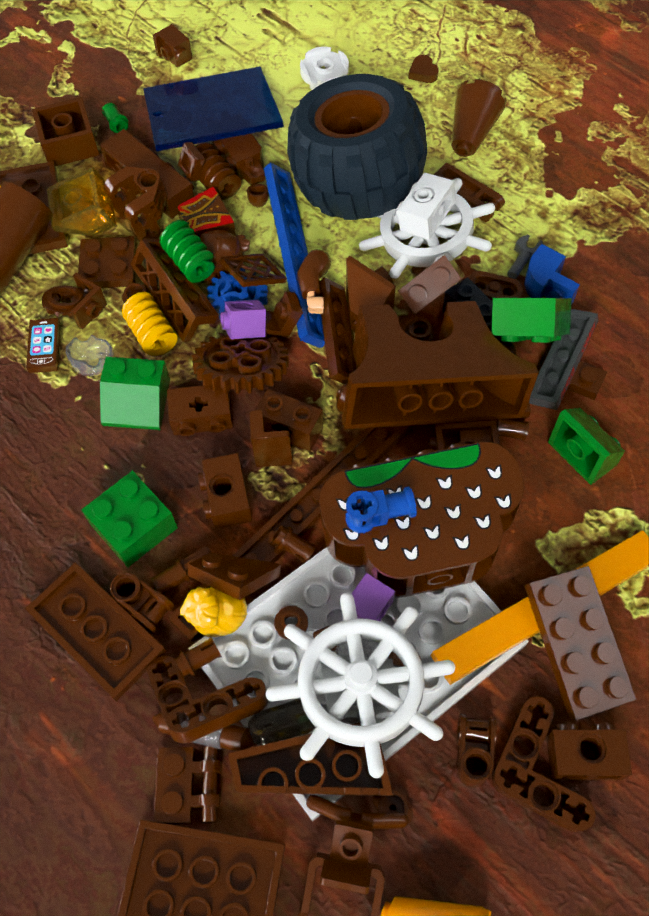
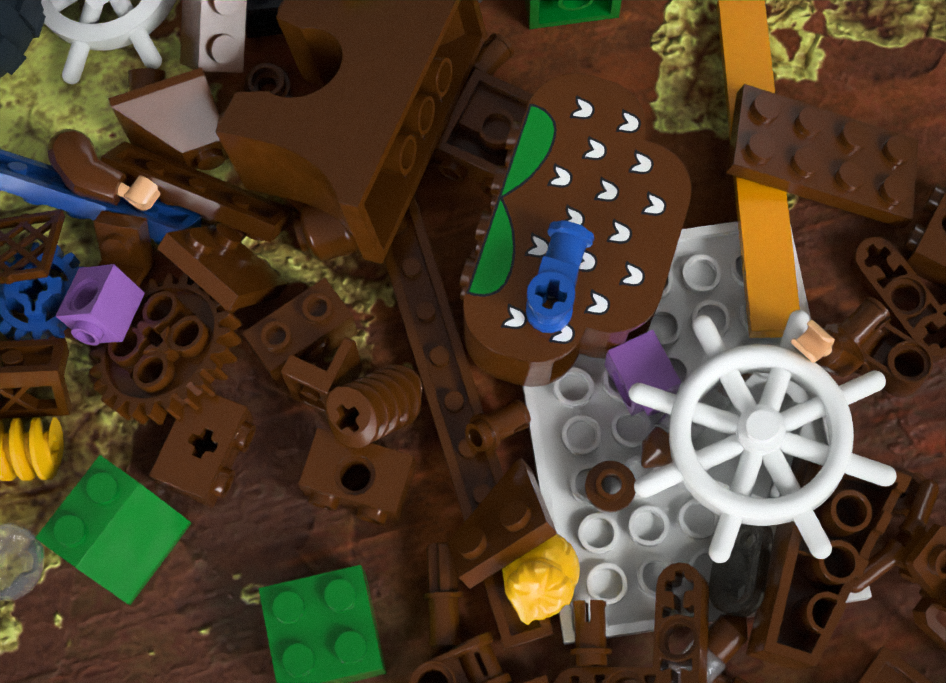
camera: 60 degrees left, 10 degrees up
none -> reddish brown plate [157,224,288,311]
none -> reddish brown piece [325,364,423,448]
none -> reddish brown arm [791,297,891,377]

